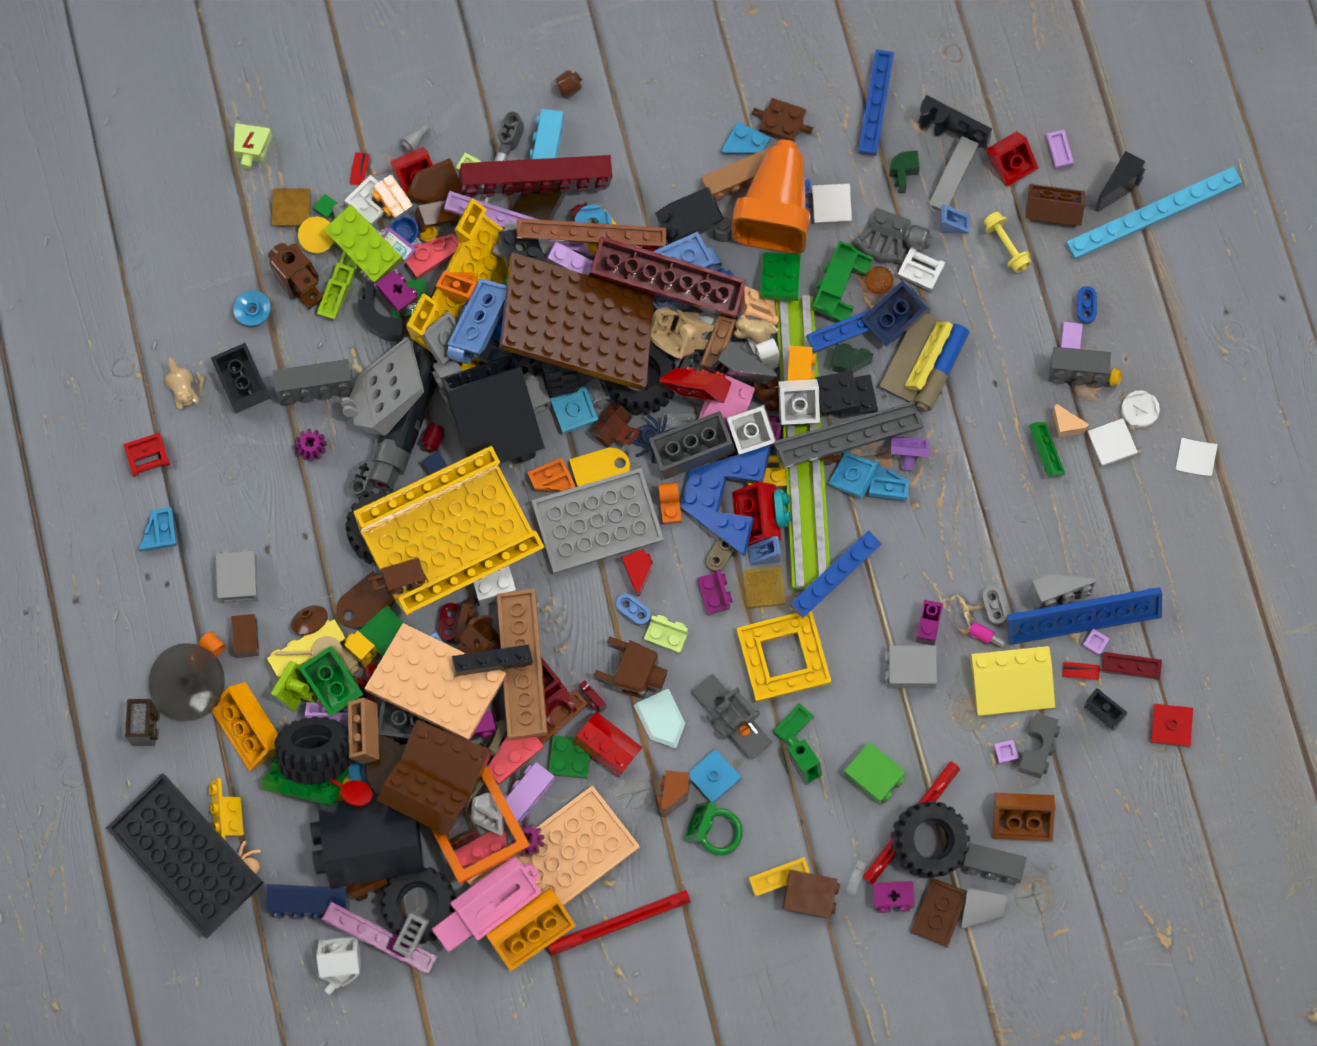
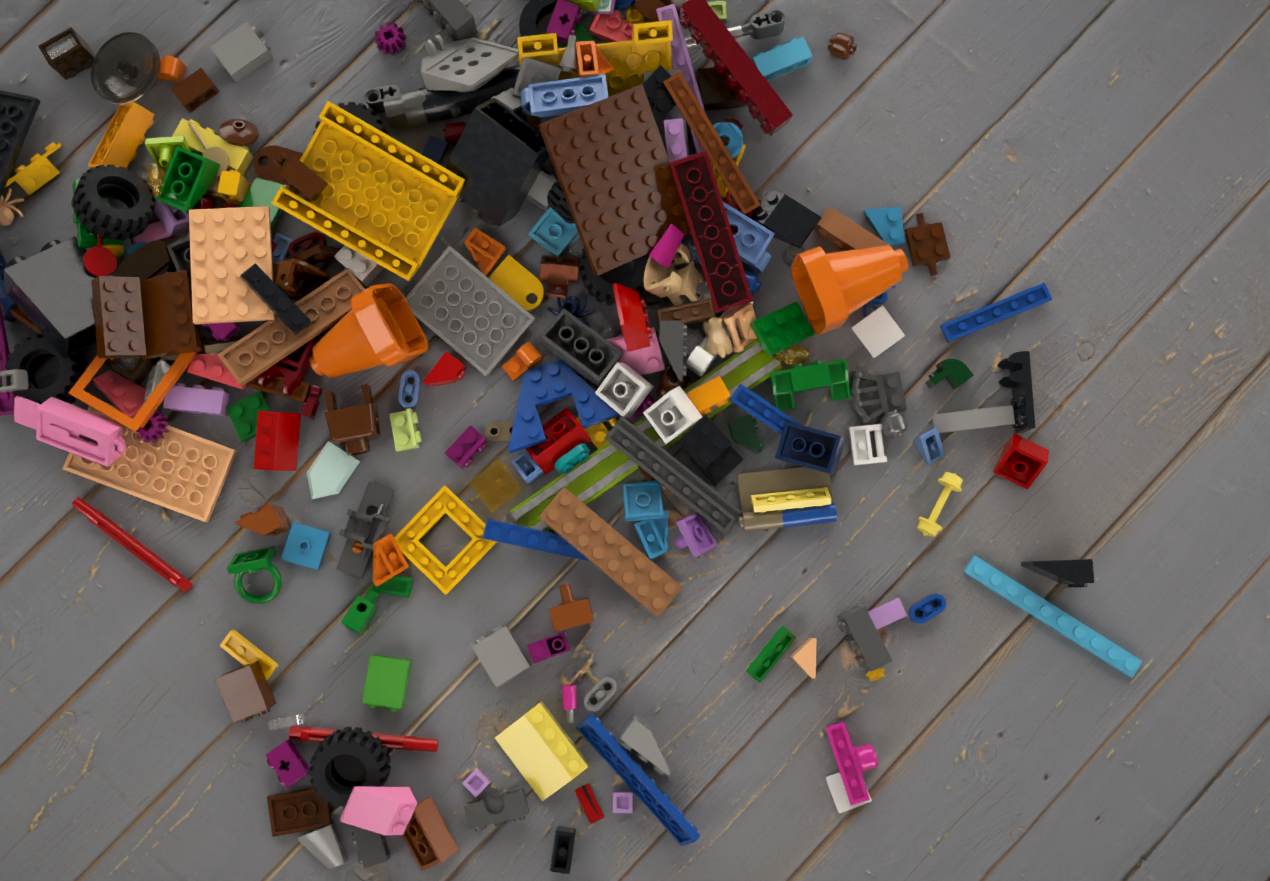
camera: 50 degrees right, 10 degrees up
medium nougat brick [348,698,379,764] -> none
light orange slope [486,888,576,972] -> none
clear orange hair [865,266,894,294] -> none
reddish brown slope [1025,184,1085,227] -> none
lavender tile [1046,130,1074,170] -> none
white tile [1087,418,1138,467] -> none
dark red tile [1101,652,1162,680] -> none
white tile [1121,391,1160,428] -> none
none -> clear yellow plant [146,164,165,197]
none -> orange cone [309,283,428,378]
none -> bright pink slope [340,787,417,835]
none -> orange wing [373,533,409,587]
none -> medium nougat plate [539,487,682,617]
none -> dark orange brick [549,583,594,632]
none -> light grey cone [559,35,578,73]
none -> dark pink slope [649,224,684,269]
none -> clear yellow plant [776,346,809,365]
none -> dark pink plate [825,721,878,805]

